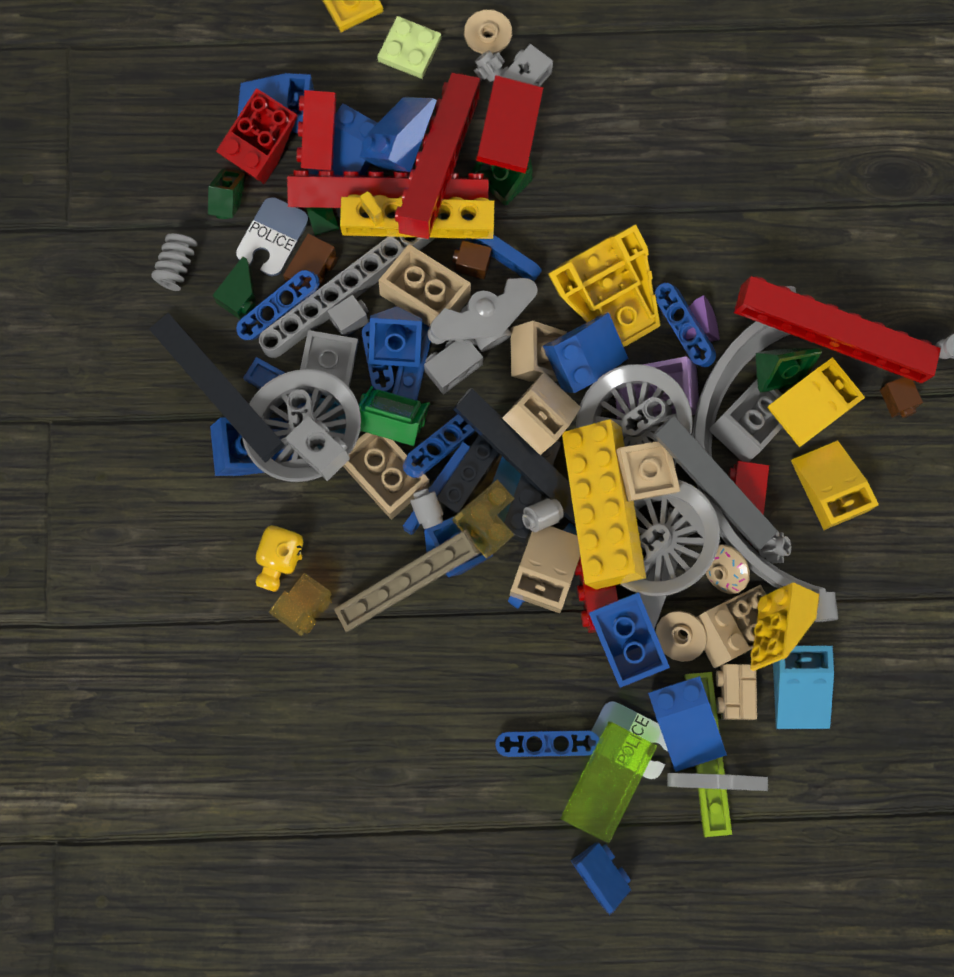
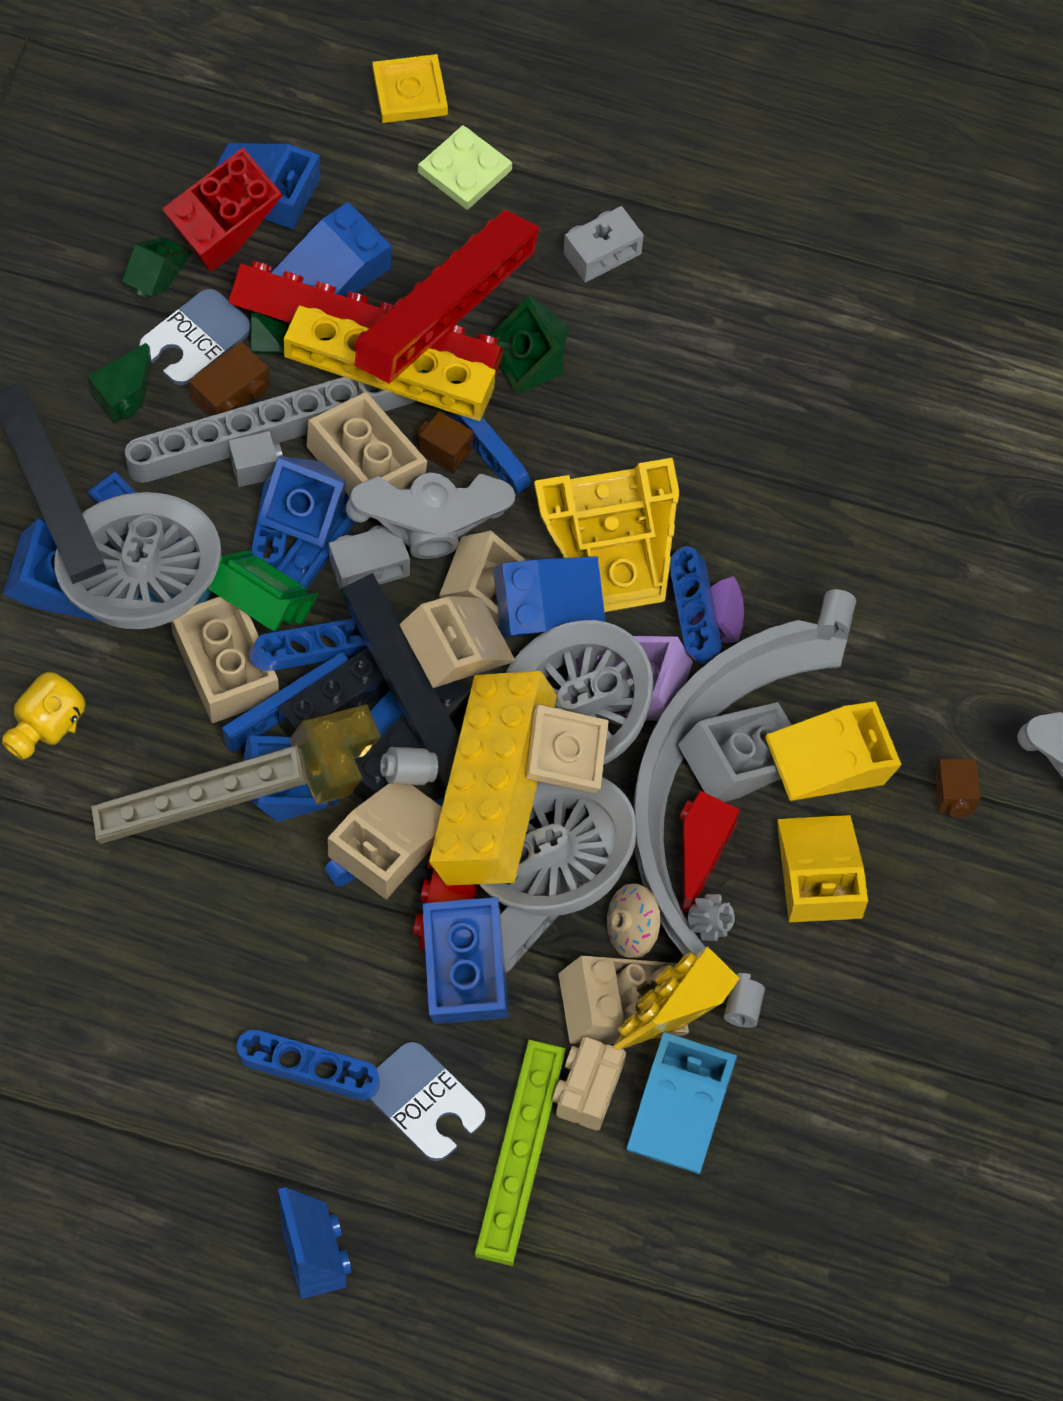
camera: 15 degrees right, 15 degrees down
light grey piece [151,234,197,291] -> none
blue beam [236,270,319,340] -> none
clear yellow brick [269,573,332,636] -> none
light grey brick [285,416,350,481] -> none
red brick [297,90,336,170] -> none
light grey plate [300,330,359,387] -> none
blue slope [359,97,437,172] -> none
yellow tile [360,191,384,226] -> none
light grey brick [410,488,443,529] -> none
tan dish [464,10,512,54] -> none
light grey gear [474,50,505,82] -> none
red tile [476,75,543,173] -> none
clear neon green tile [560,721,657,843] -> none
blue slope [648,676,727,772] -> none
dark grey tile [652,416,778,550] -> none
tan dish [656,611,707,662] -> none
light grey beam [667,773,768,791] -> none
red brick [734,276,941,383] -> none
dark green slope [756,348,822,393] -> none

